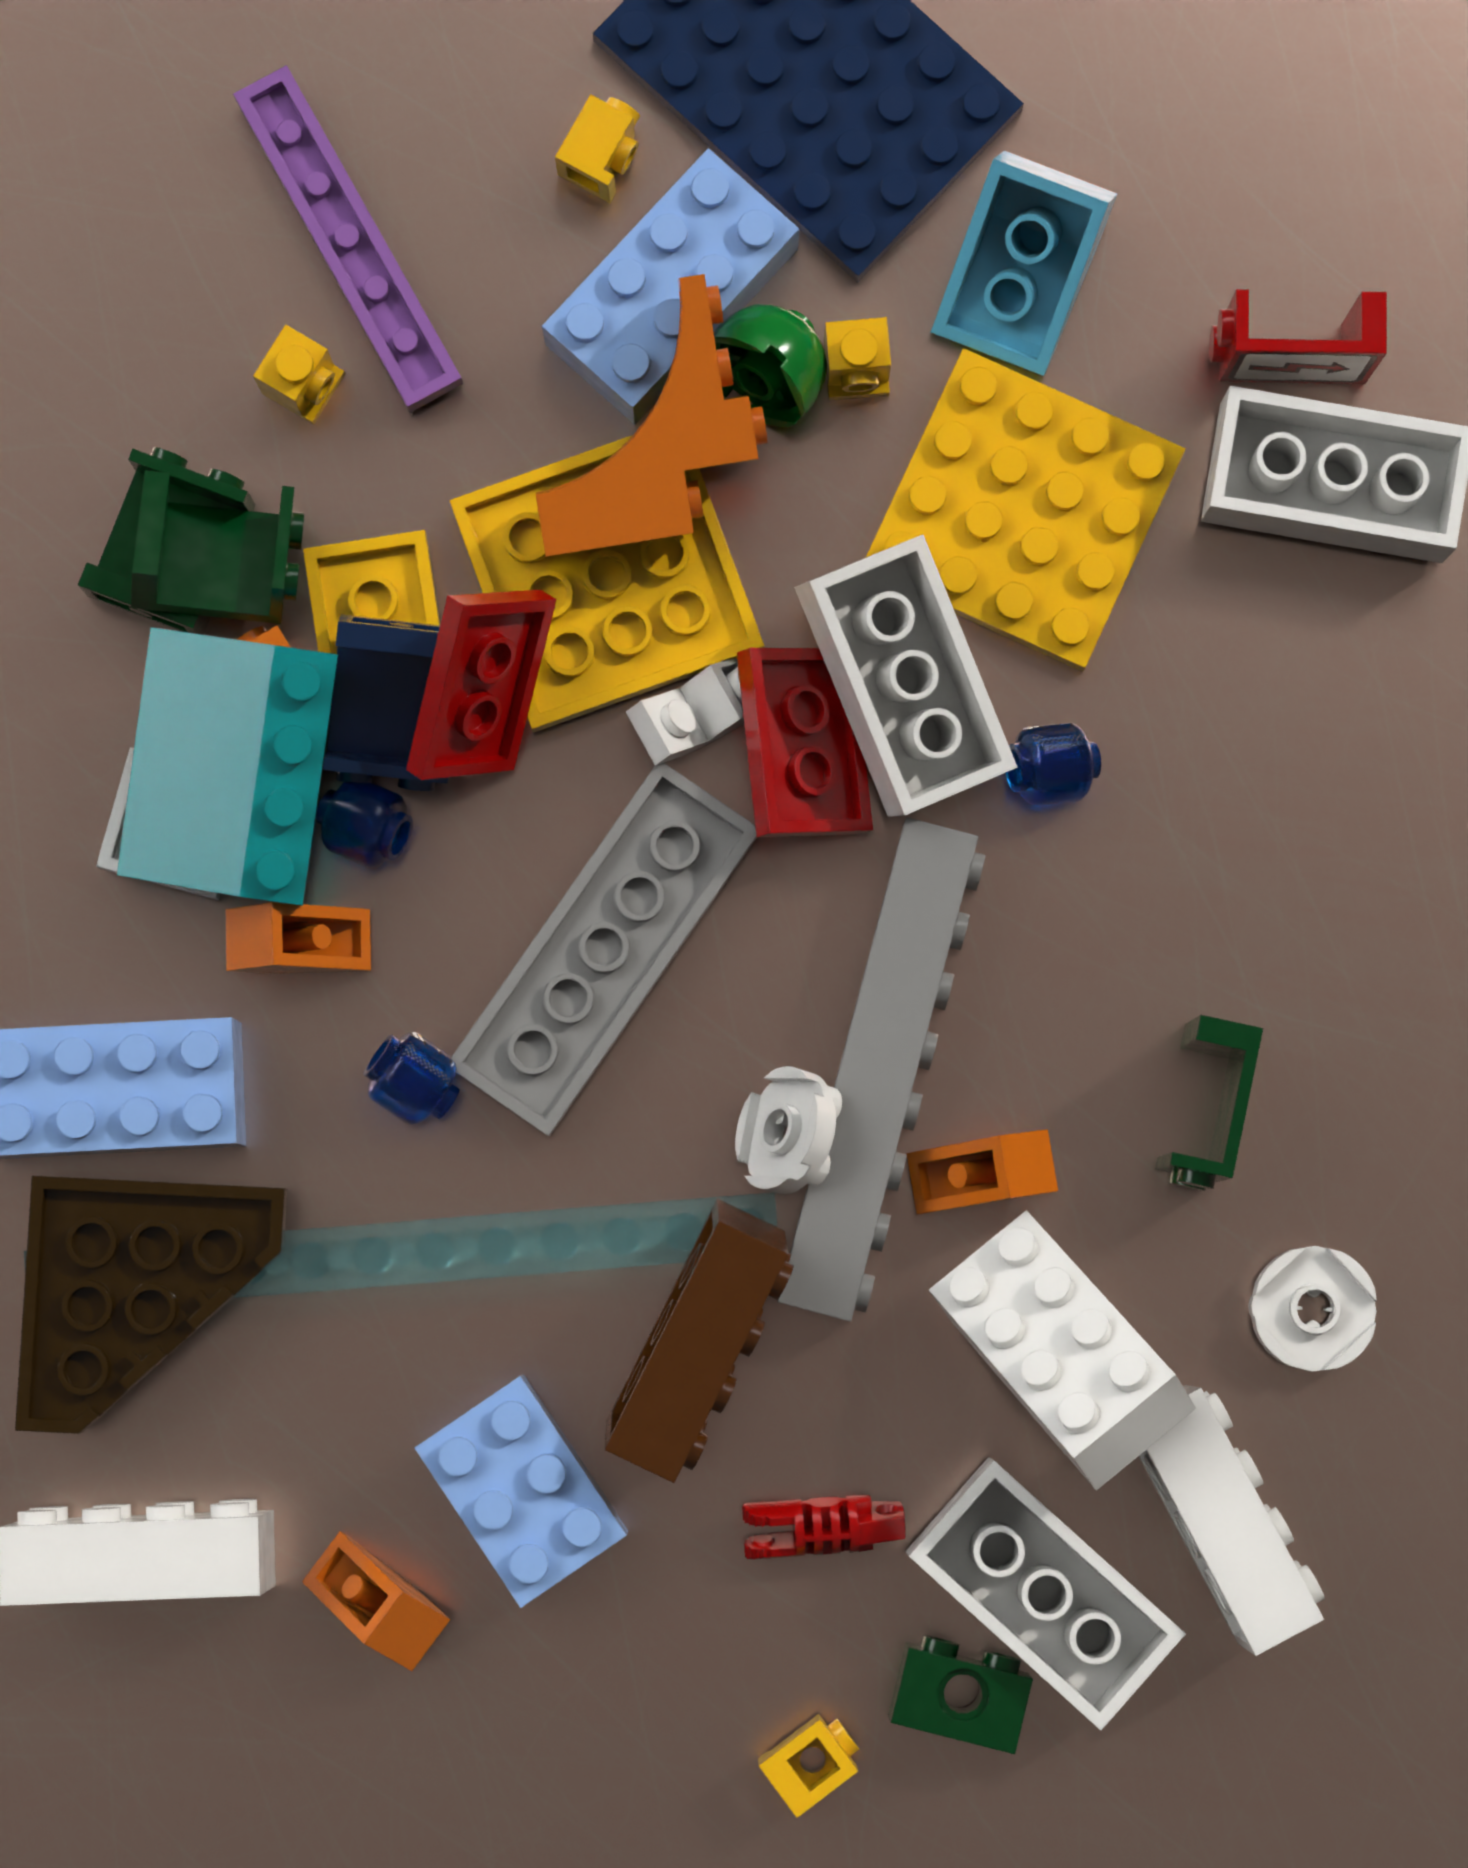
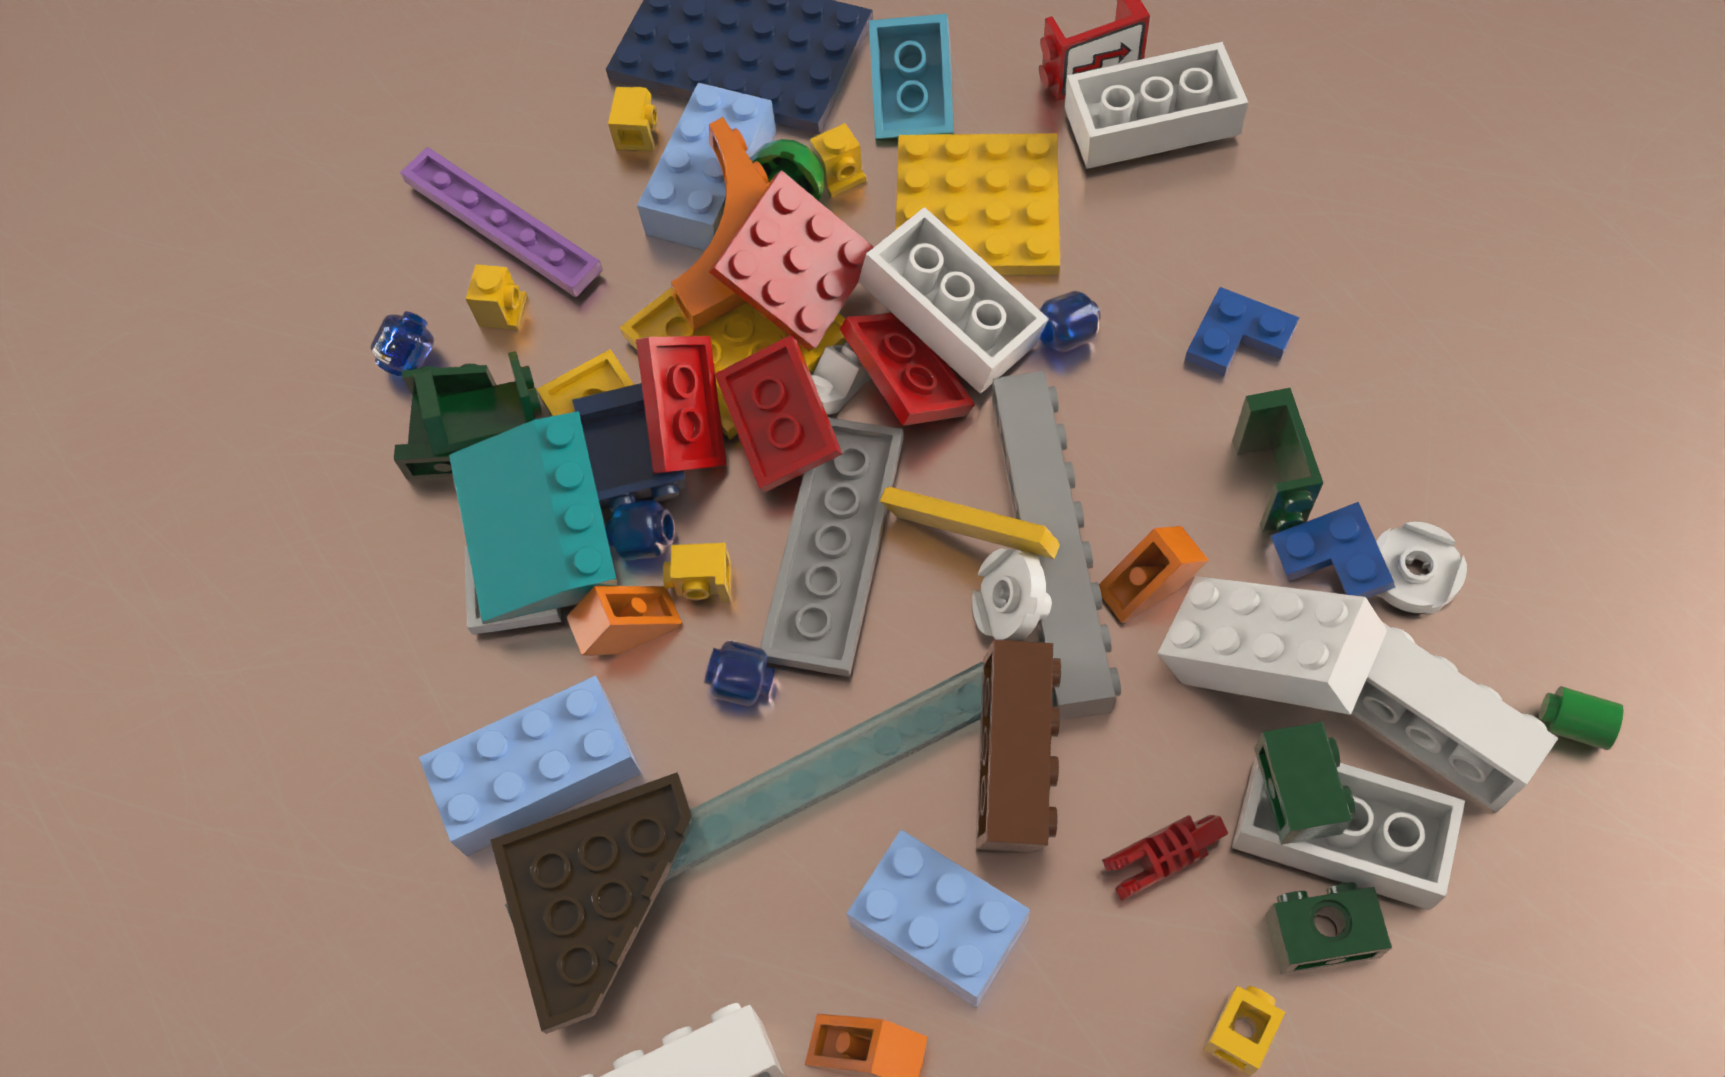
camera: 15 degrees left, 20 degrees down
none -> clear blue head [370,311,434,377]
none -> yellow brick [663,543,731,602]
none -> plate [709,170,874,351]
none -> red plate [715,335,843,492]
none -> yellow tile [880,486,1060,559]
none -> blue plate [1185,287,1300,376]
none -> dark green brick [1254,721,1355,845]
none -> blue plate [1271,502,1396,599]
none -> green brick [1539,686,1624,750]

